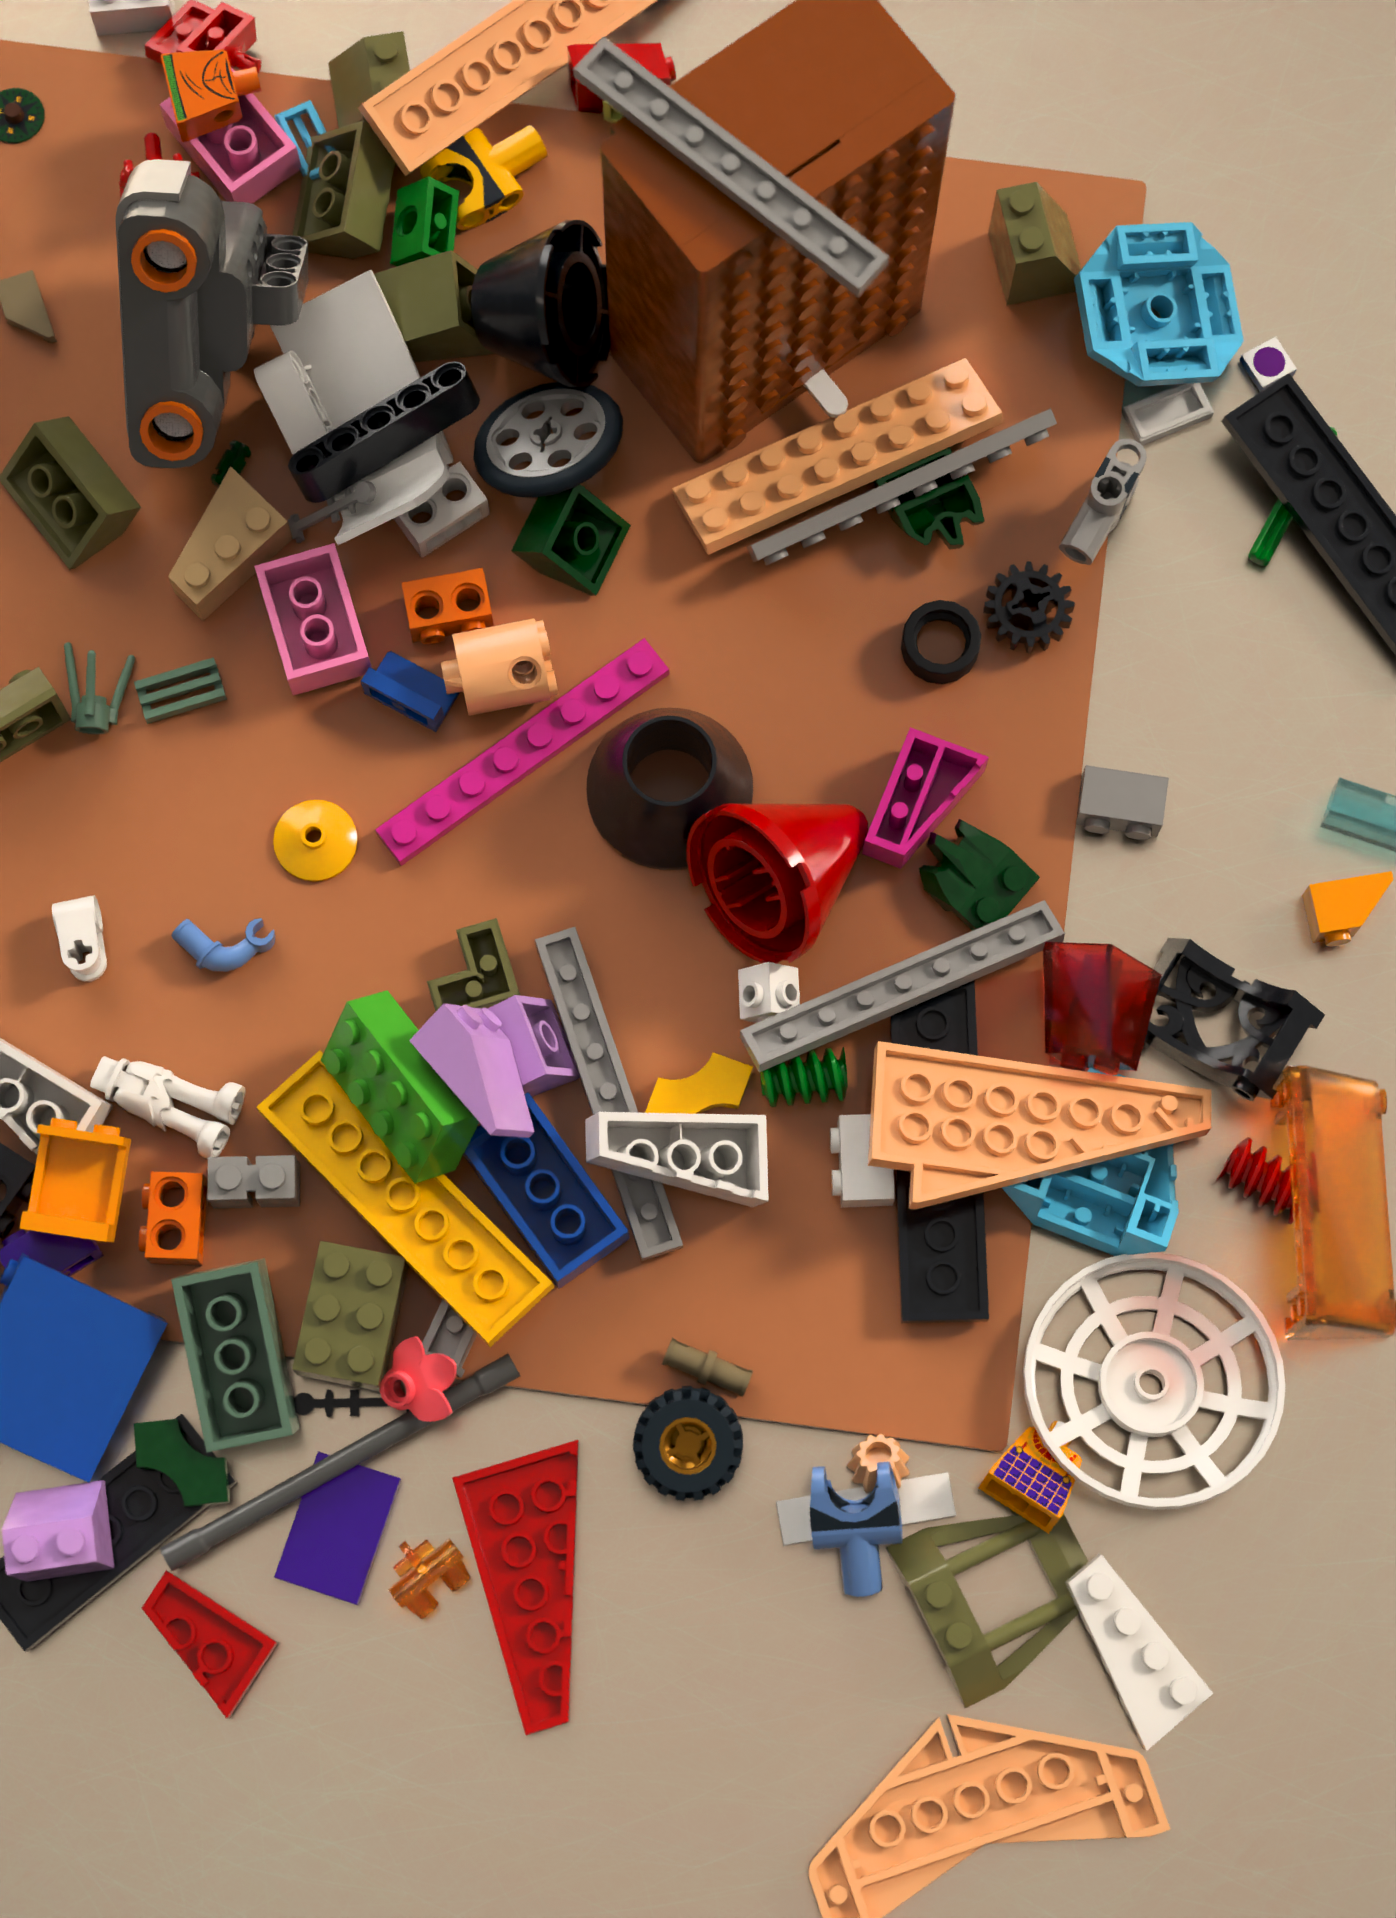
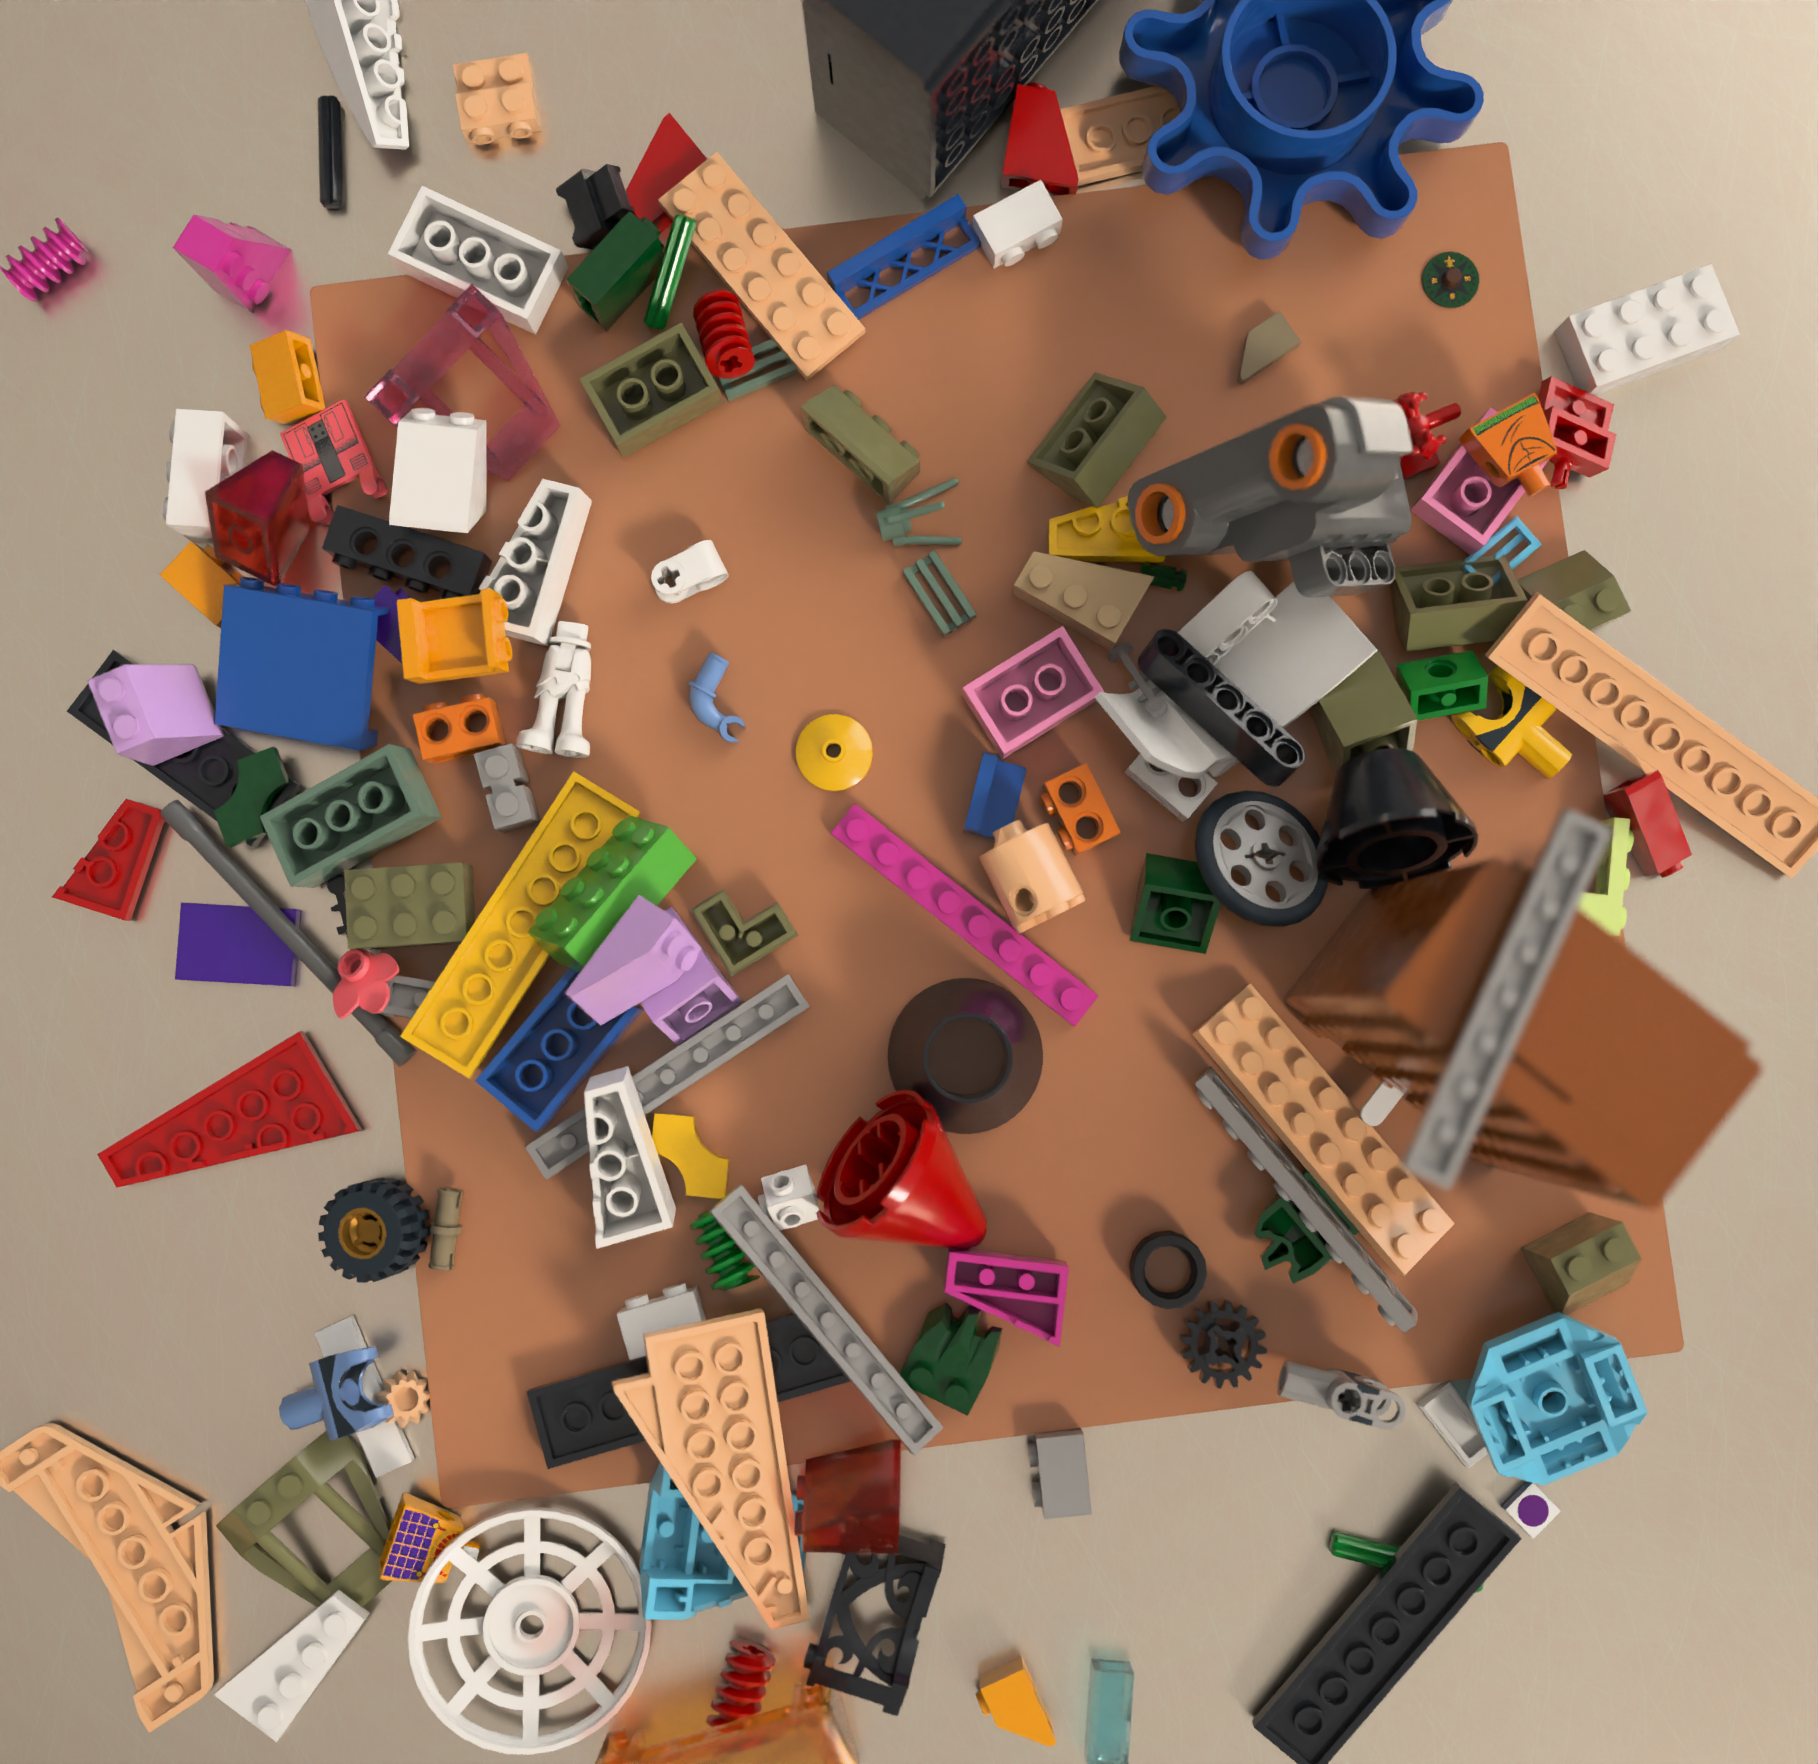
camera: 75 degrees right, 10 degrees up
clear orange hips [388,1539,471,1619] -> none
none -> yellow wing [1048,496,1165,563]

